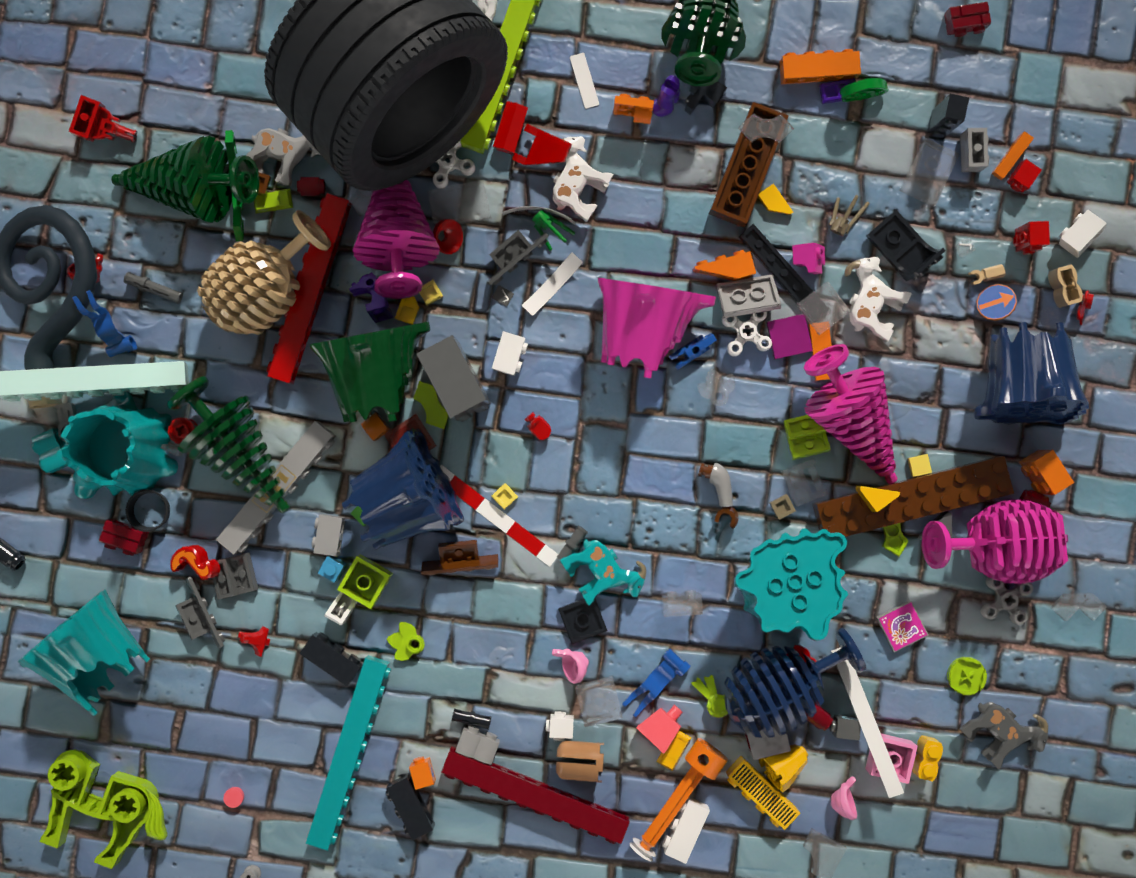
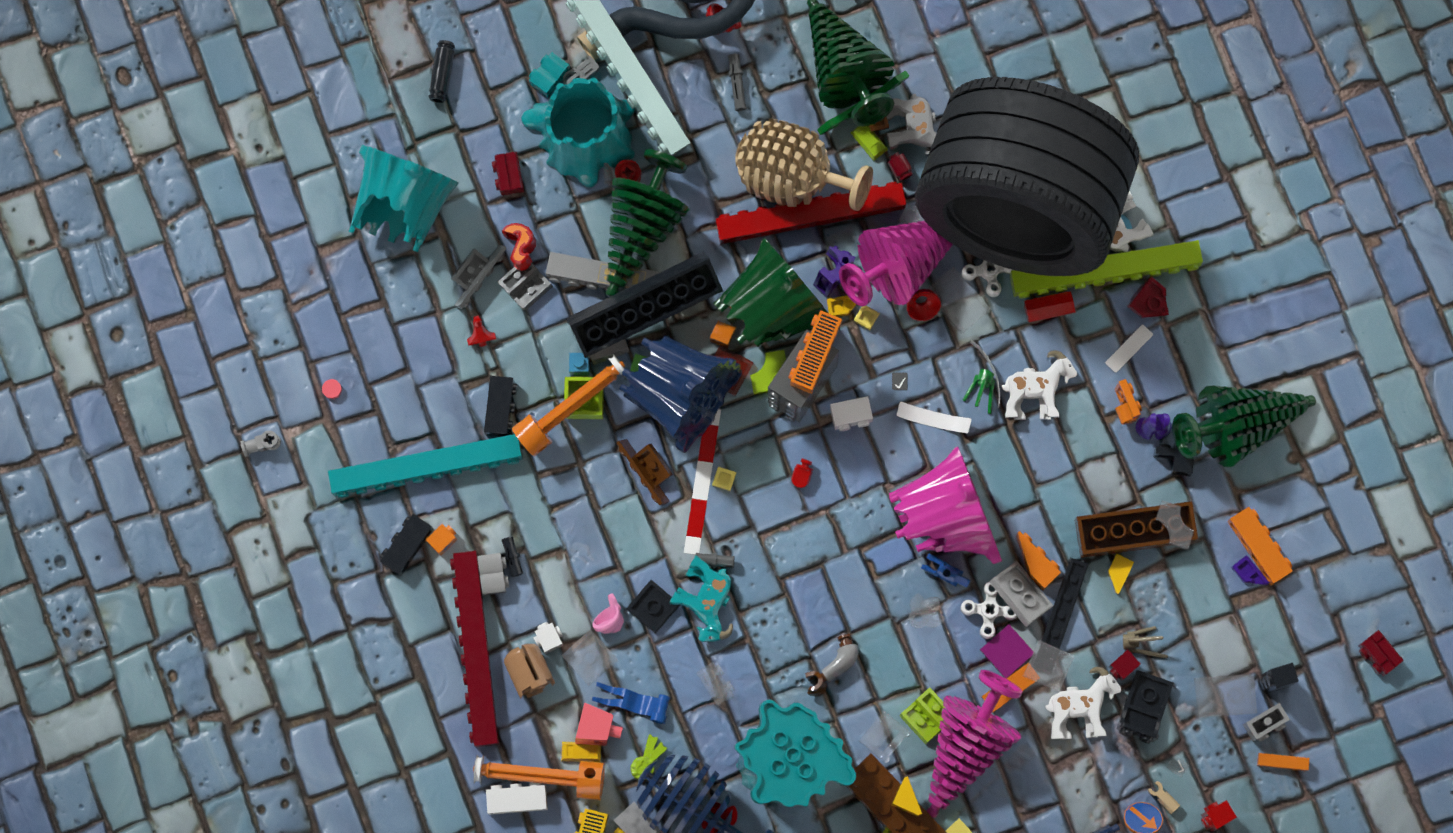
camera: 65 degrees right, 10 degrees down
lime animal [39,750,168,869] -> none
blue flag [72,290,137,358] -> none
black tyre [125,489,170,532] -> none
white slope [324,592,357,625] -> none
lime plate [387,622,425,661] -> none
dark grey bracket [487,230,549,285] -> none
red flag [512,124,572,166] -> none
dark tan plate [769,494,796,520] -> none
dark pink brick [792,243,825,275] -> none
green piece [840,78,889,102] -> none
red brick [1007,159,1042,193] -> none
none -> orange piece [512,354,626,457]
none -> black brick [566,251,723,358]
none -> orange brick [788,310,842,394]
none -> dark red brick [1109,650,1141,681]
none -> dark red plate [1127,276,1169,318]

